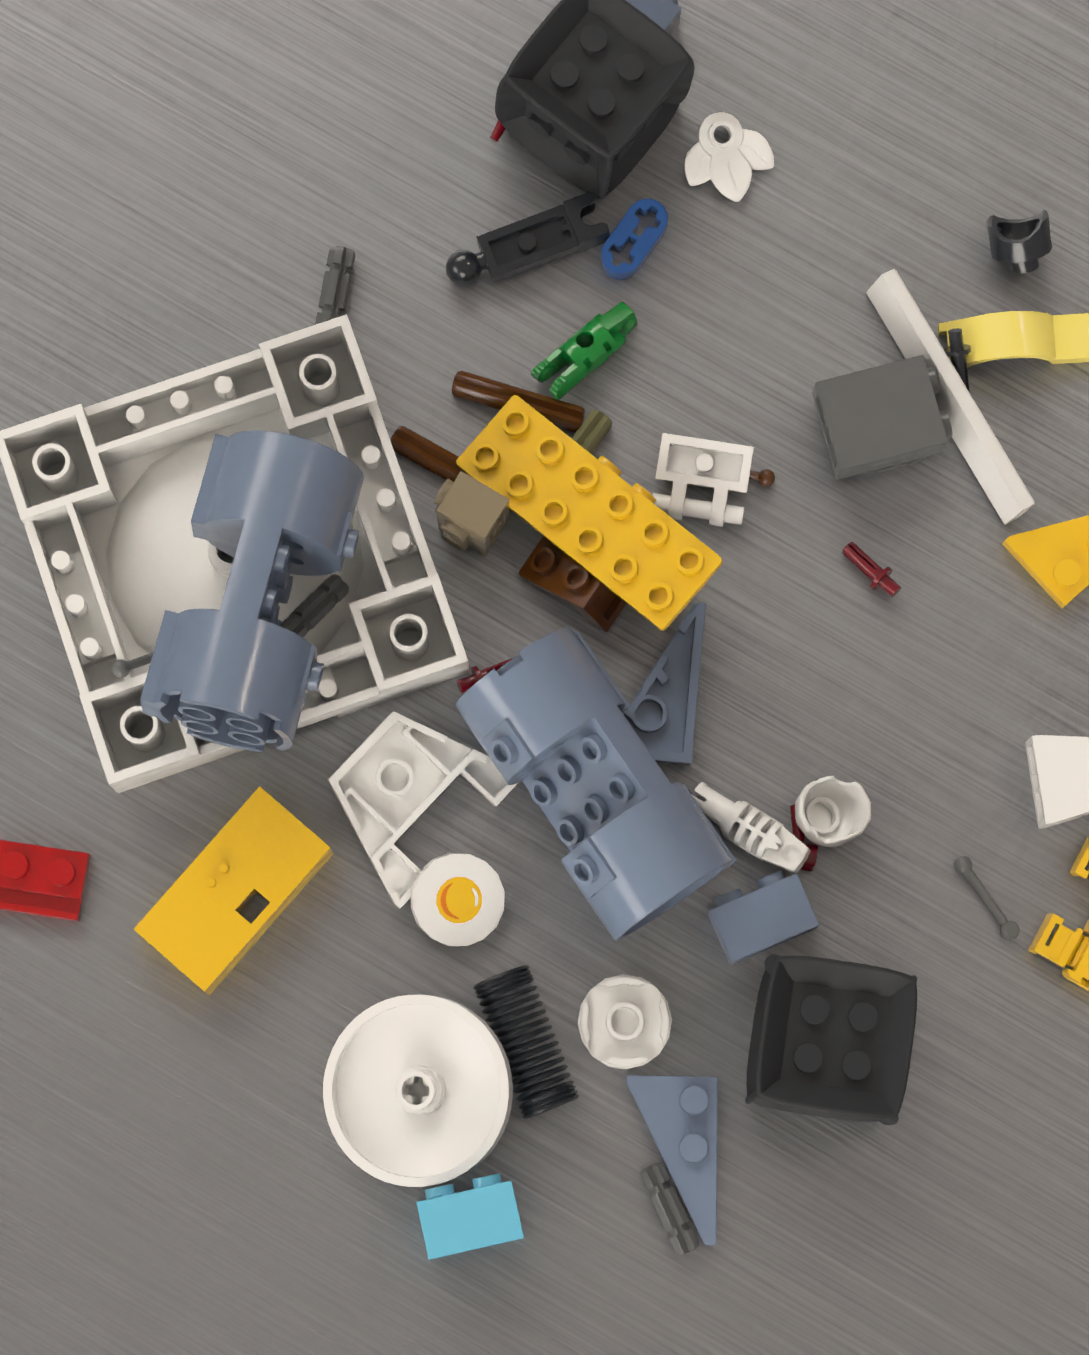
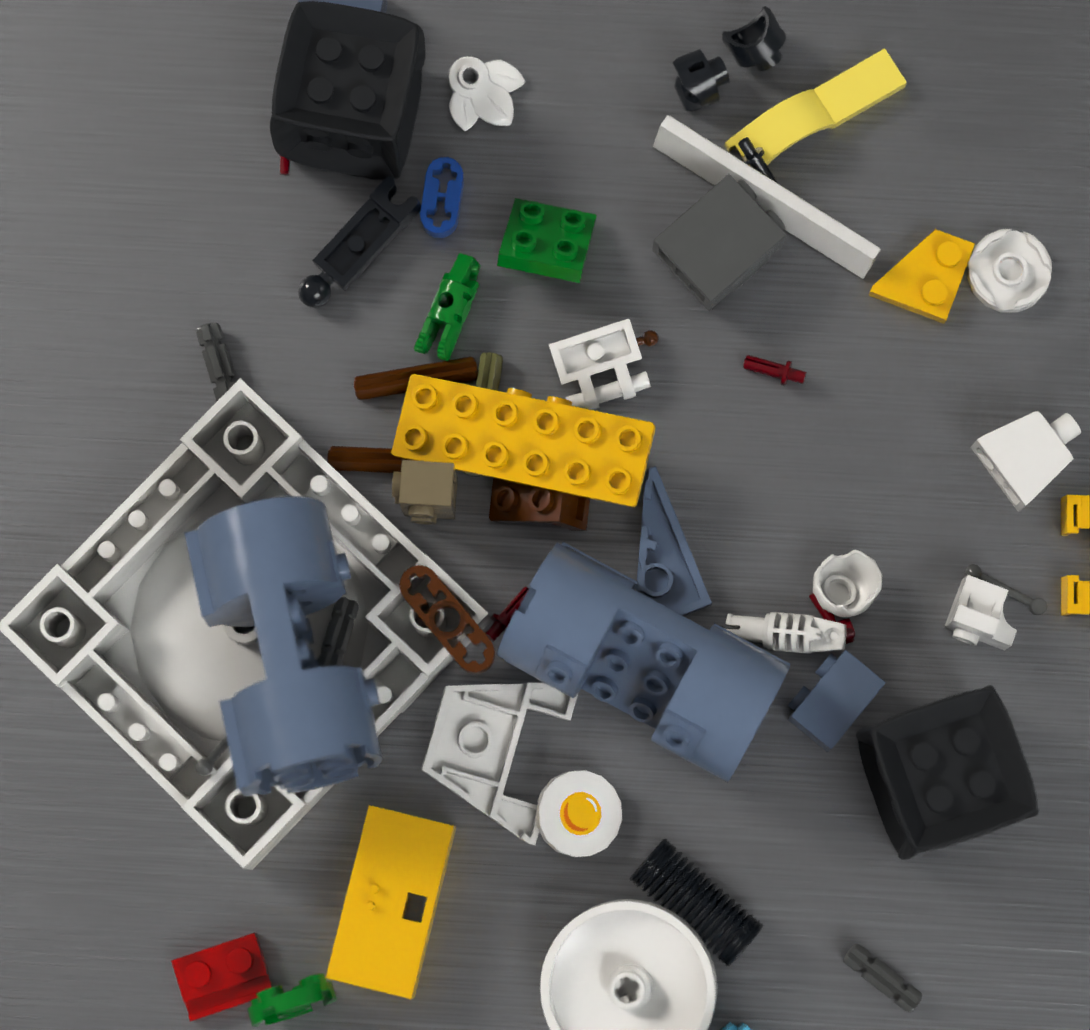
camera: 20 degrees left, 0 degrees up
white tile [578,974,672,1070] -> none
sand blue wing [626,1075,718,1245] -> none
none -> green plate [247,973,337,1027]
none -> reddish brown beam [399,565,495,674]
none -> green plate [497,198,597,283]
none -> black piece [673,49,730,111]
none -> white brick [944,575,1017,651]

